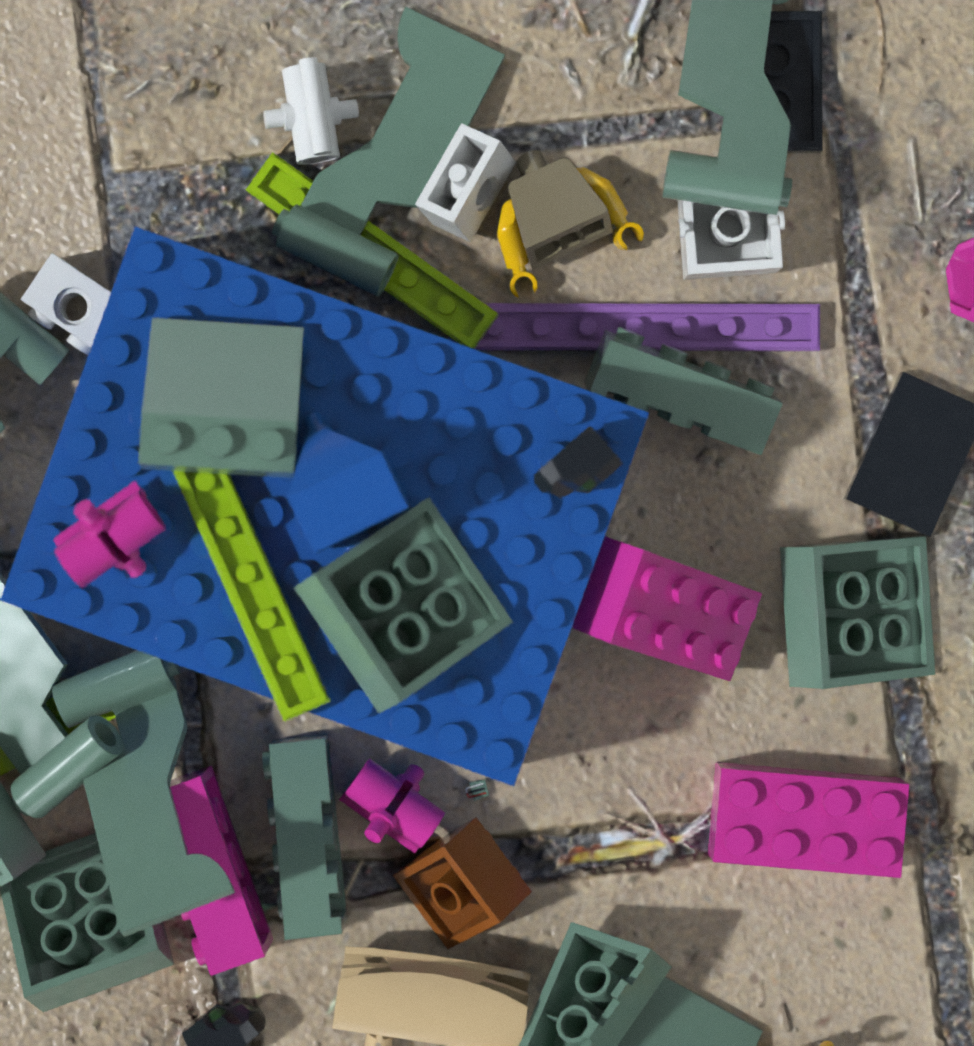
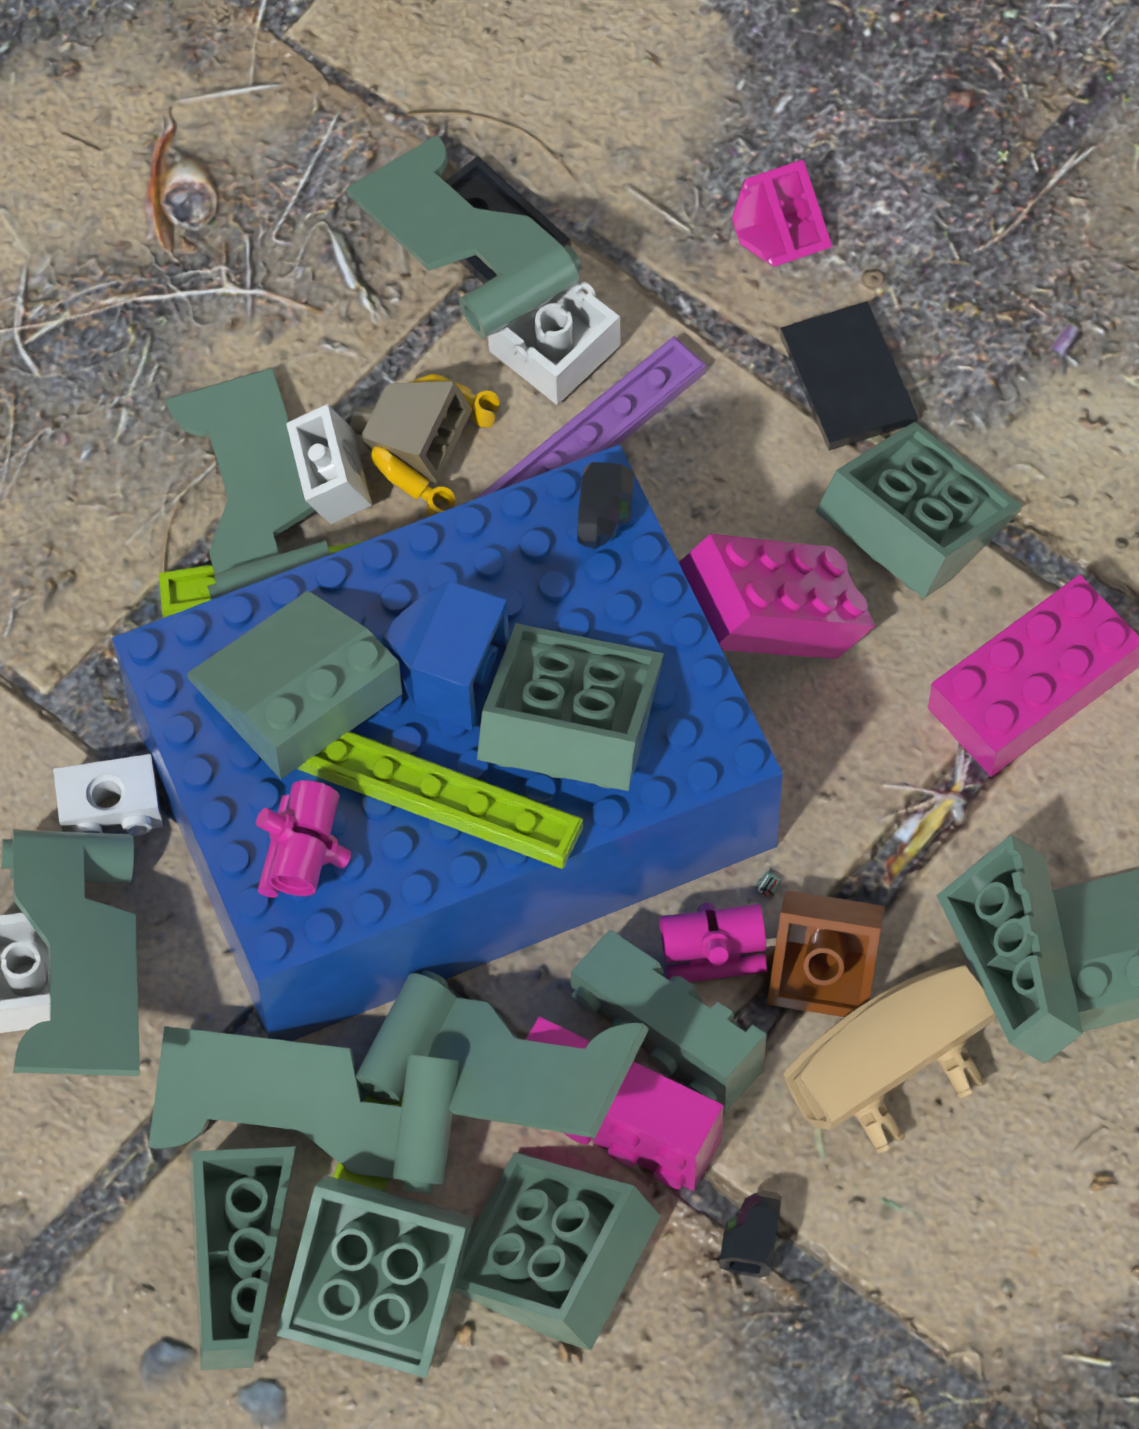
camera: 45 degrees left, 25 degrees down
white pin [263,57,359,165] -> none
sand green wedge [584,327,783,455] -> none

